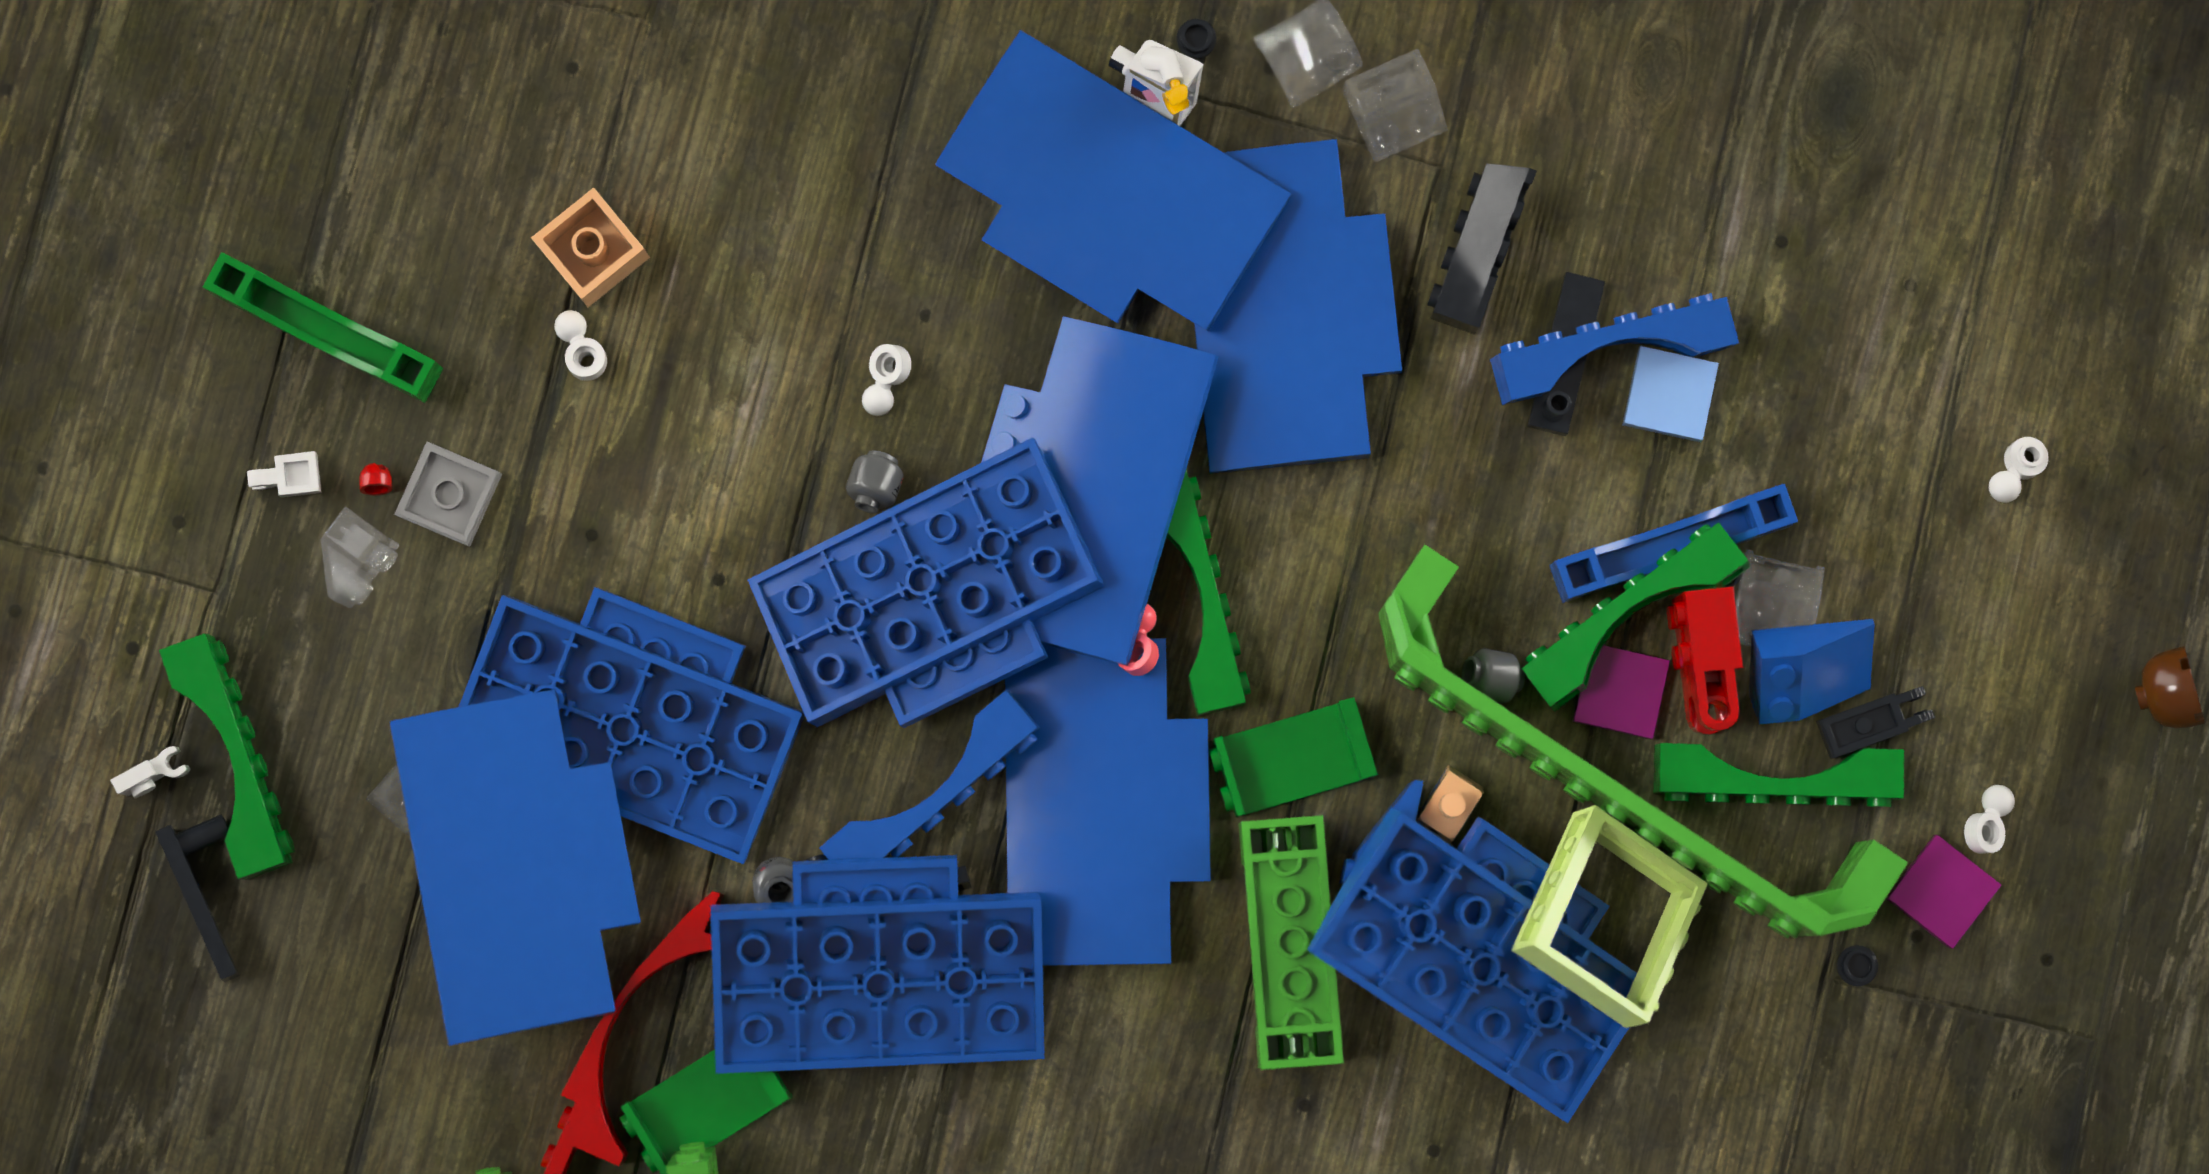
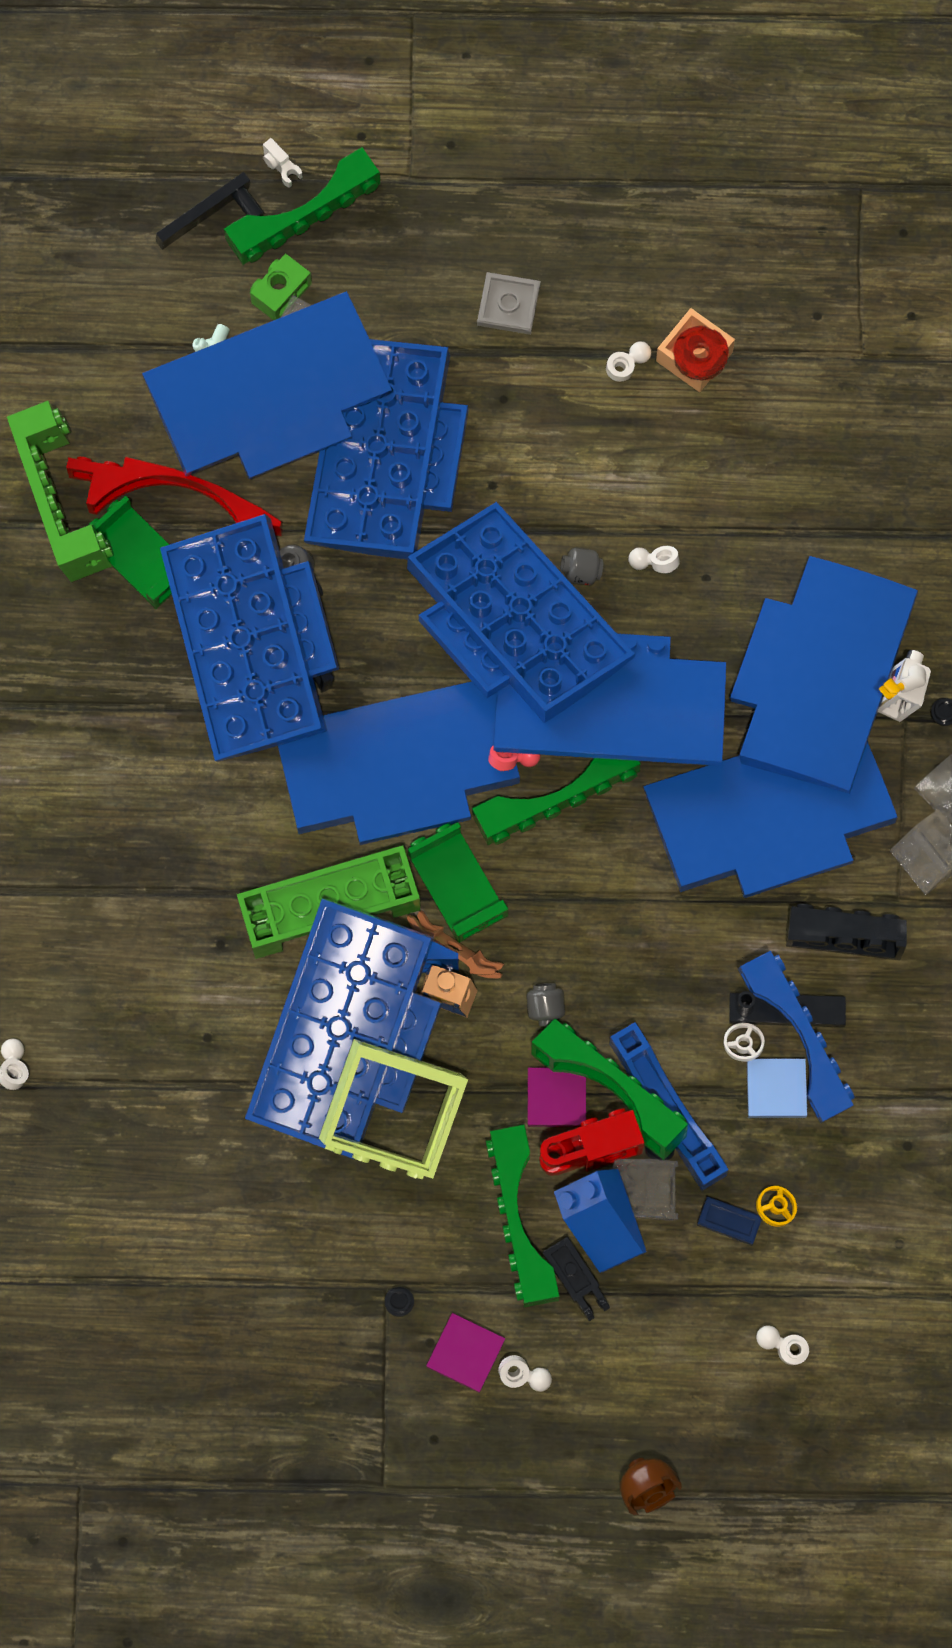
camera: 80 degrees right, 10 degrees down
green arch [202,252,444,403] -> none
white plate [247,451,321,498] -> none
clear slope [320,507,400,609] -> none
red hinge [359,463,392,495] -> none
blue arch [819,690,1040,860] -> none
bright green arch [1378,545,1908,939] -> none
none -> light aqua arm [192,324,230,352]
none -> bright green brick [250,253,312,320]
none -> nougat piece [407,910,504,979]
none -> clear red tile [673,326,729,381]
none -> dark blue tile [697,1197,762,1246]
none -> white piece [724,1023,765,1062]
none -> yellow piece [756,1186,797,1227]

